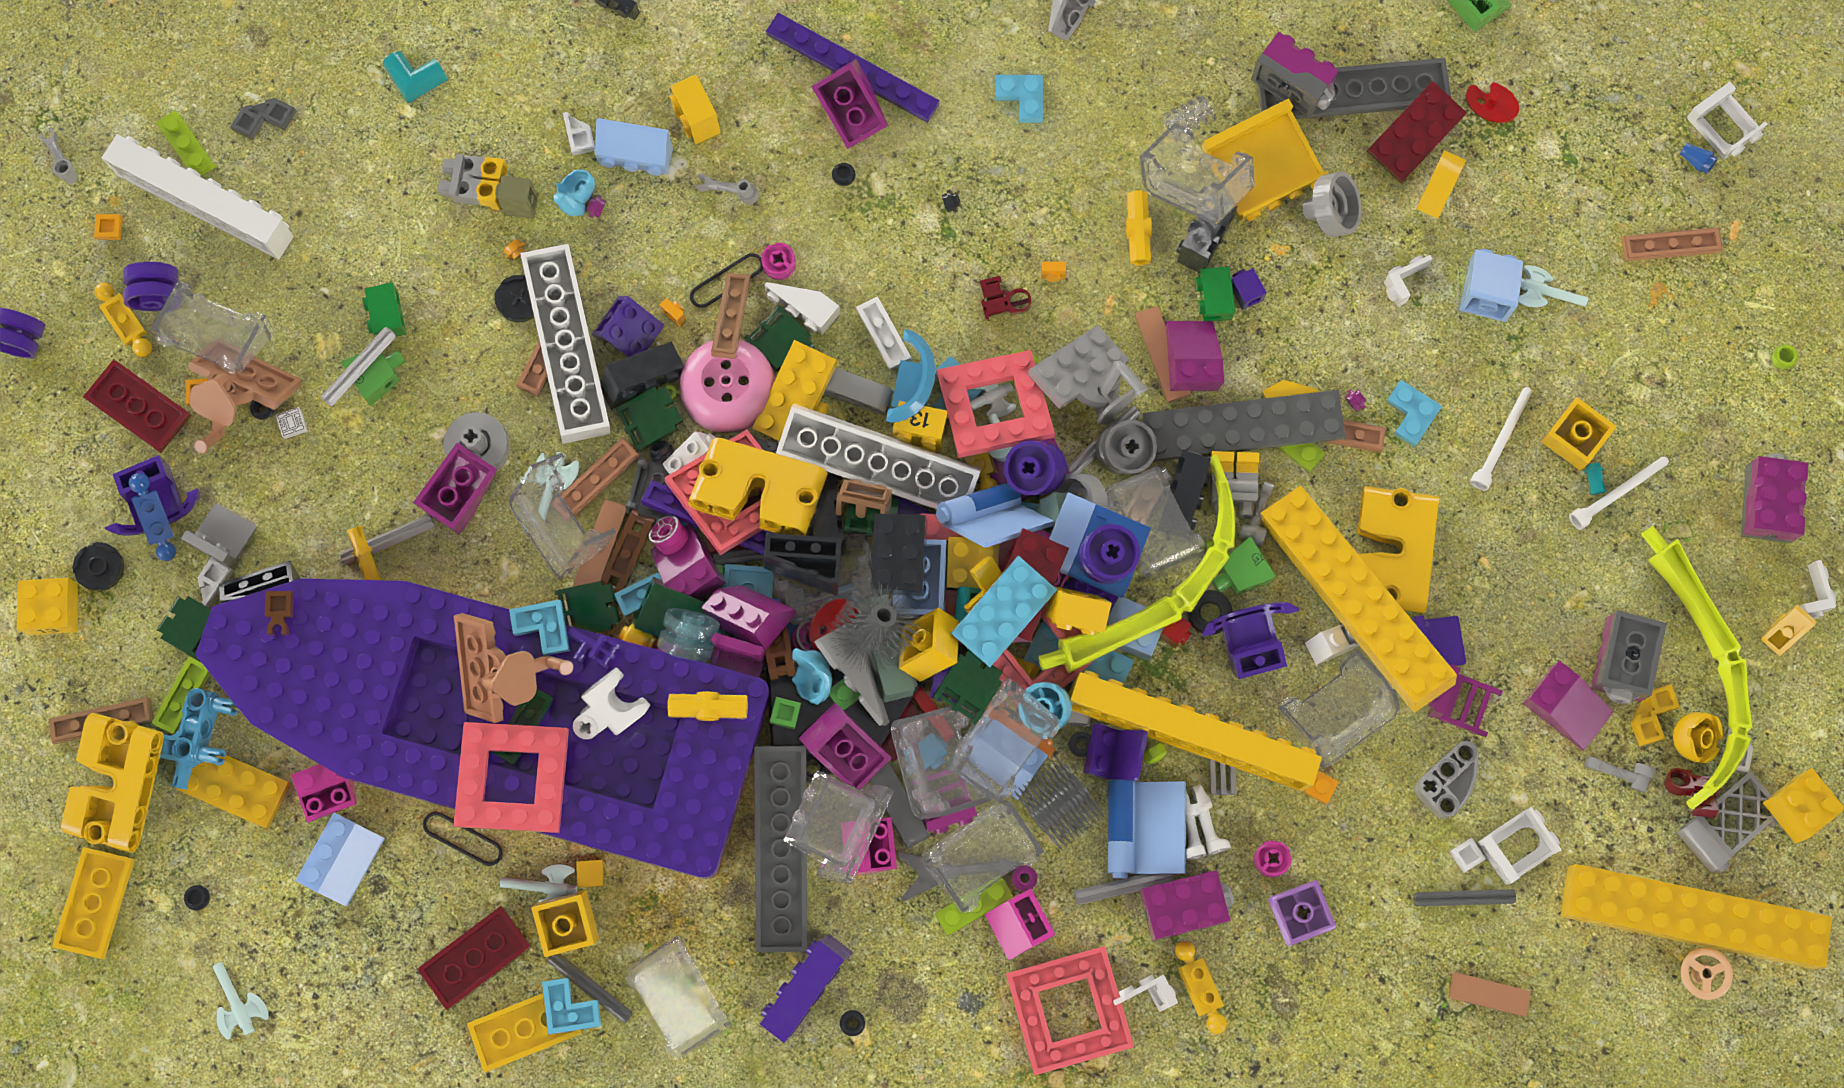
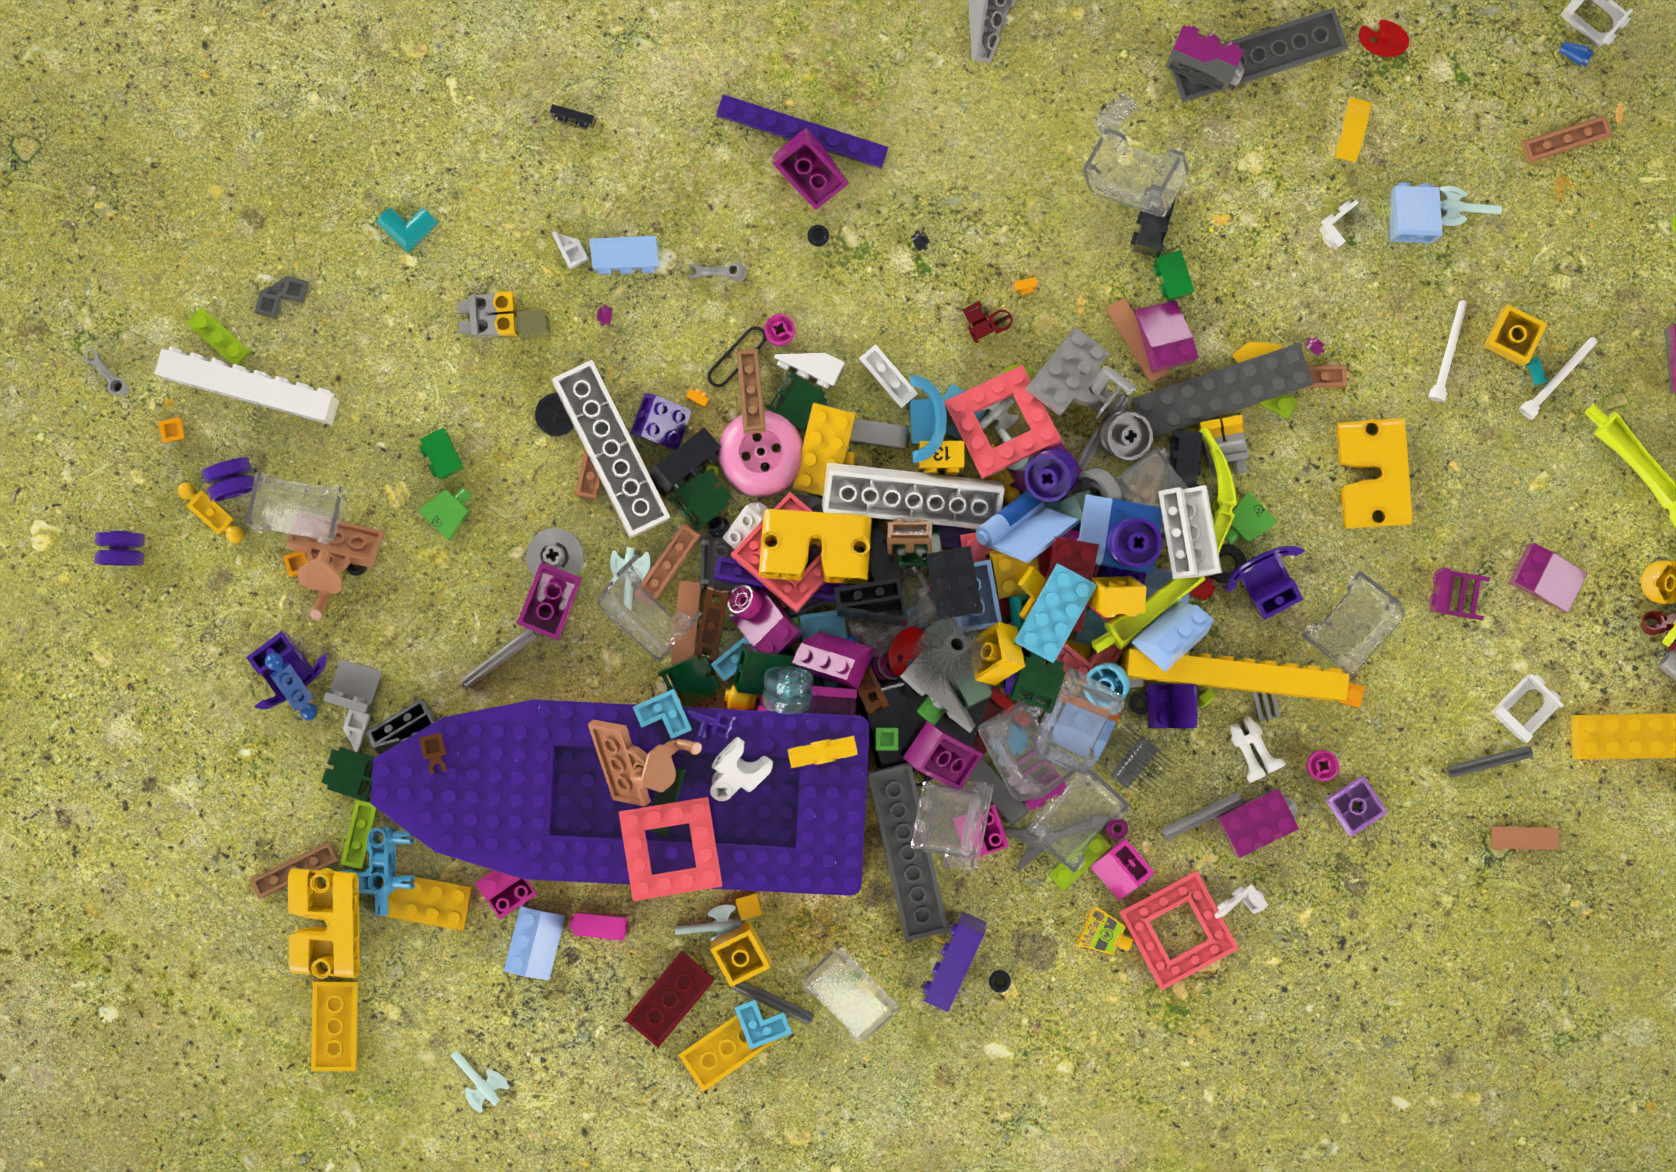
camera: 15 degrees left, 10 degrees up
yellow brick [17,577,78,635] -> none
black tile [72,542,124,592] -> none
dark red plate [83,359,192,453] -> none
black plate [184,885,210,911] -> none
white tile [276,407,308,439] -> none
light grey axle [321,327,395,406] -> none
yellow pin [346,525,381,580] -> none
black piece [423,812,503,866] -> none
light orange plate [503,238,525,260] -> none
medium azure hair [554,169,595,216] -> none
yellow brick [669,74,721,145] -> none
medium azure hair [792,648,832,705] -> none
medium azure plate [996,75,1043,123] -> none
light blue door [1108,780,1186,879] -> none
yellow piece [1126,190,1152,266] -> none
yellow plate [1175,941,1227,1034] -> none
yellow panel [1201,98,1329,222] -> none
dark purple brick [1231,268,1267,310] -> none
light grey brick [1239,481,1274,548] -> none
yellow brick [1261,485,1457,713] -> none
light grey piece [1303,171,1361,237] -> none
white slope [1305,624,1359,665] -> none
dark red plate [1367,81,1467,183] -> none
medium azure plate [1386,380,1442,447] -> none
dark purple bracket [1412,615,1466,666] -> none
light grey beam [1414,741,1478,819] -> none
white tile [1449,837,1486,873] -> none
light grey brick [1584,757,1656,793] -> none
dark grey piece [1591,610,1667,704] -> none
yellow tile [1631,684,1680,747] -> none
none -> dark pink slope [569,911,629,940]
none -> torso [1077,906,1133,955]
none -> light blue slope [1132,602,1214,672]
none -> white slope [1158,485,1222,579]

